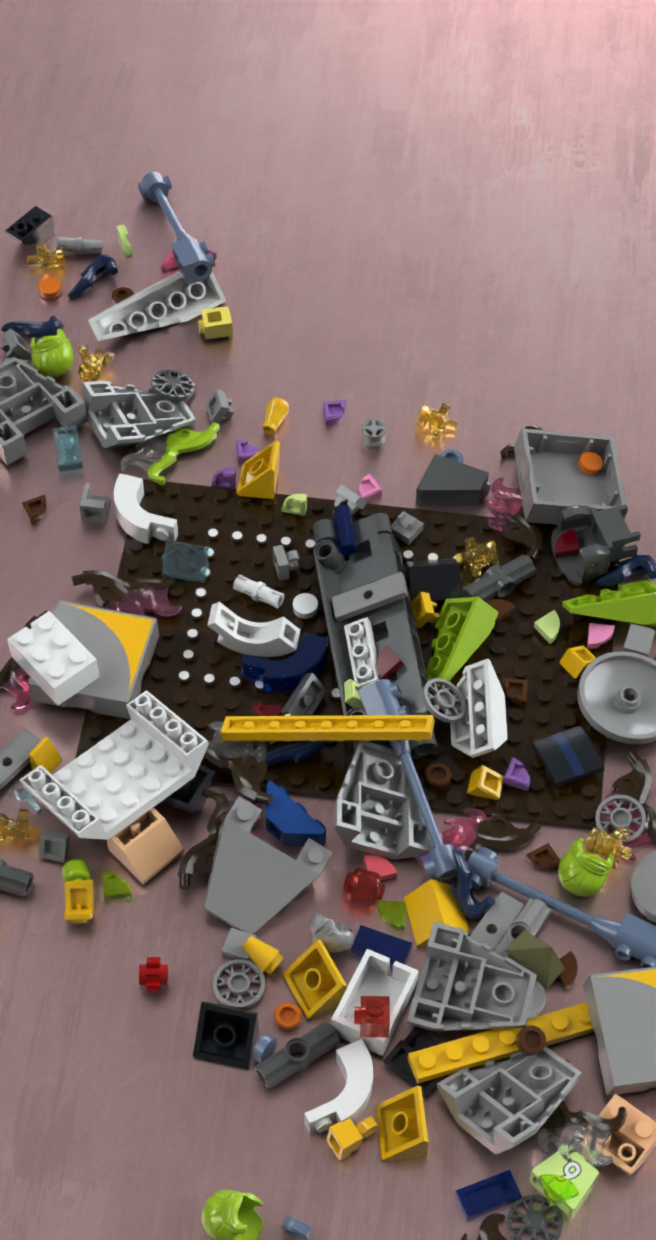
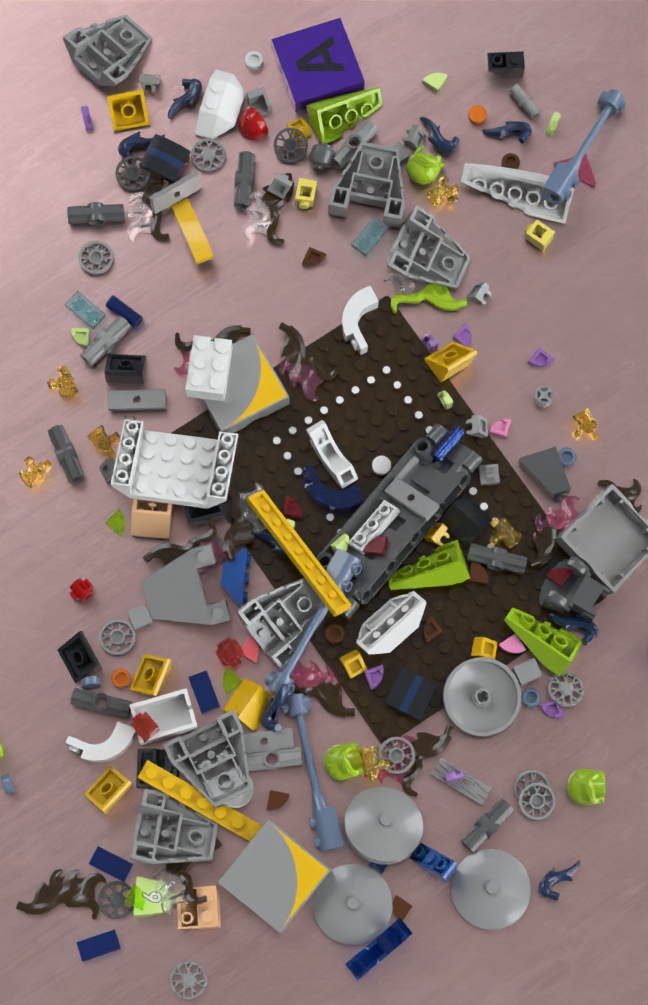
camera: 45 degrees right, 20 degrees up
clear yellow piece [27,245,66,269] -> none
yellow slope [29,737,62,773] -> none
lime piece [62,859,90,883] -> none
yellow bracket [64,880,94,924] -> none
light grey panel [79,483,111,523] -> none
dark grey wheel [151,369,195,401] -> none
clear light blue piece [161,540,210,583] -> none
white pin [233,575,284,608] -> none
yellow cone [241,935,284,975] -> none
yellow cone [262,397,289,434] -> none
light grey tile [273,545,299,581] -> none
dark grey plate [281,673,328,716] -> none
light grey hair [310,913,354,953] -> none
yellow piece [326,1116,378,1161] -> none
light grey wheel [422,678,466,723] -> none
olive slope [505,930,565,990] -> none
reddish brown tile [516,1025,546,1056] -> none
reddish brown tile [525,843,561,871] -> none
yellowish green tile [534,610,560,644] -> none
orange tile [578,452,603,476] -> none

